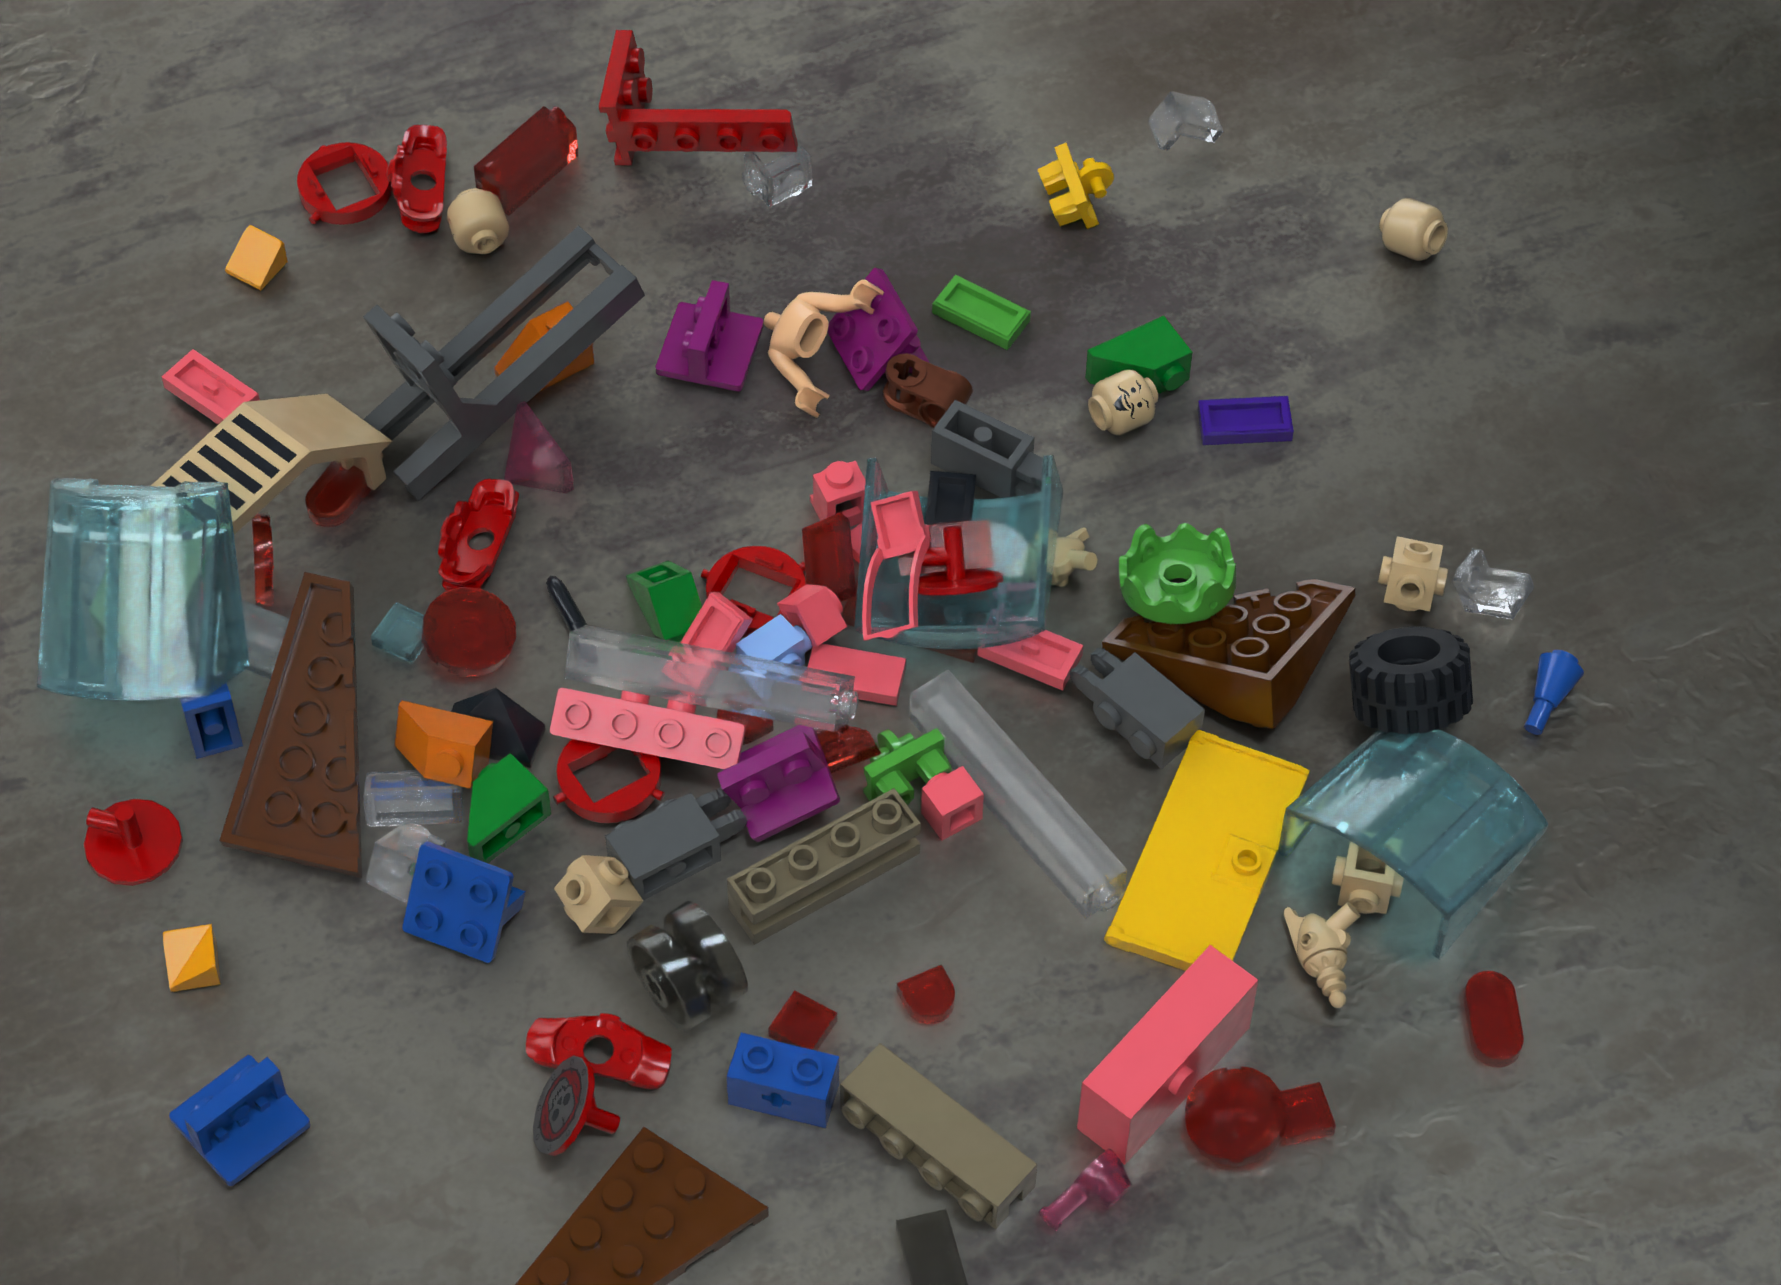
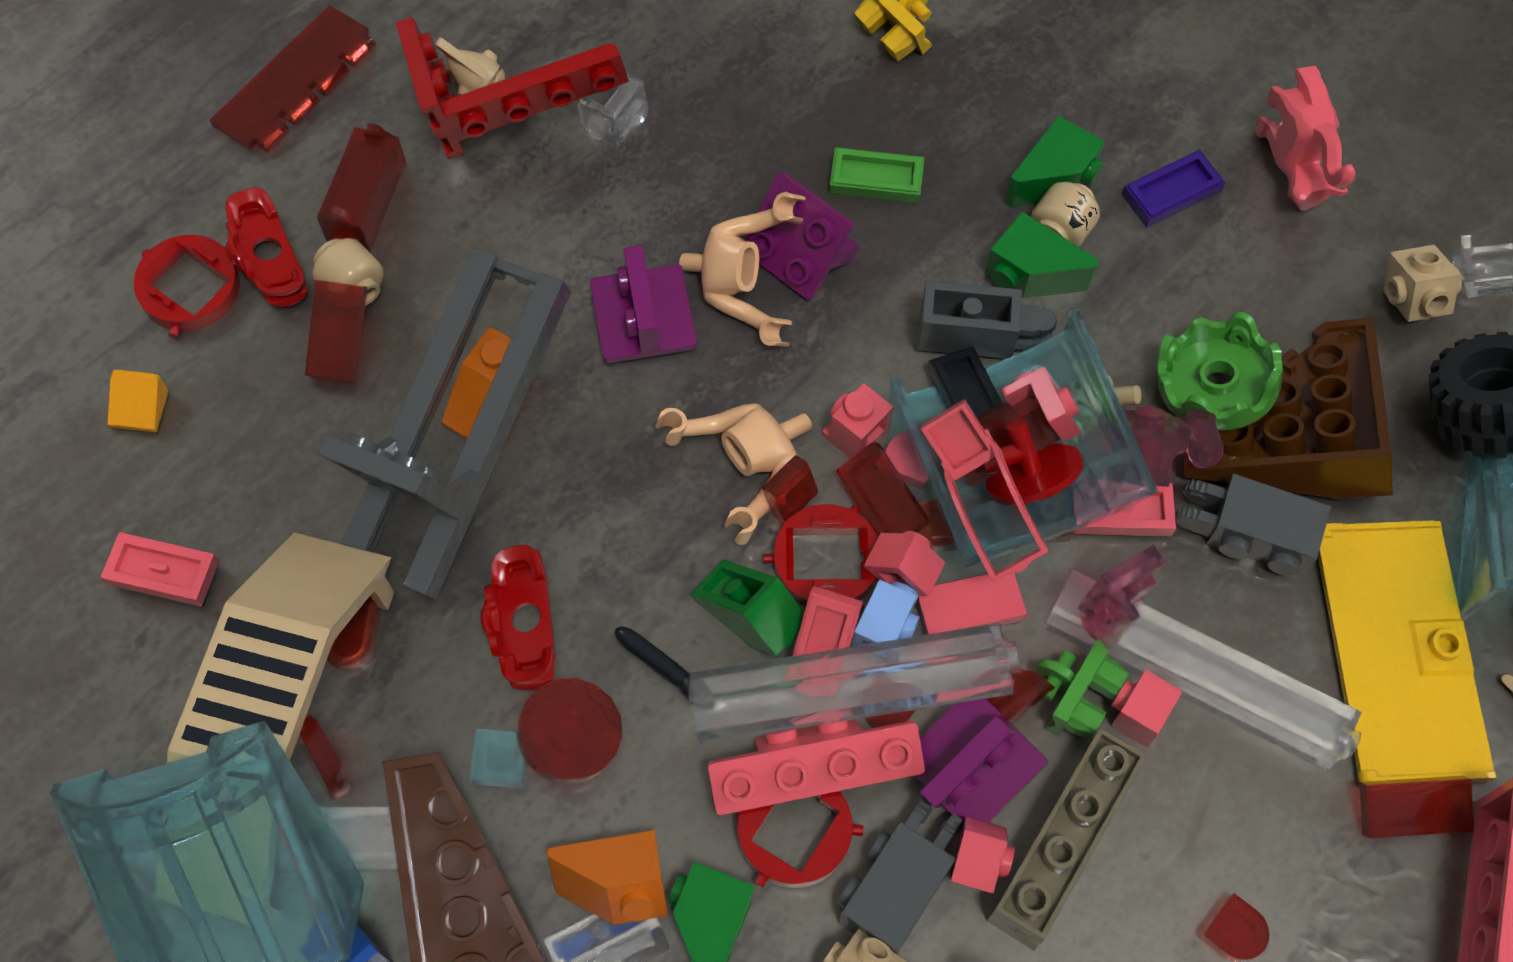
camera: 25 degrees left, 10 degrees up
black slope [451,688,546,768] -> none
clear pink slope [504,401,574,494] -> none
copper piece [883,353,973,428] -> none
none -> clear red windscreen [209,5,376,152]
none -> clear red tile [305,280,367,382]
none -> tan piece [434,37,505,95]
none -> light nougat piece [655,403,812,545]
none -> clear red tile [762,455,819,523]
none -> coral plate [951,816,1015,894]
none -> green slope [985,212,1100,298]
none -> coral bracket [1001,366,1081,442]
none -> clear pink bracket [1078,544,1166,650]
none -> clear pink brick [1115,406,1224,487]
none -> coral animal [1254,65,1356,211]
none -> clear red tile [1359,775,1474,838]

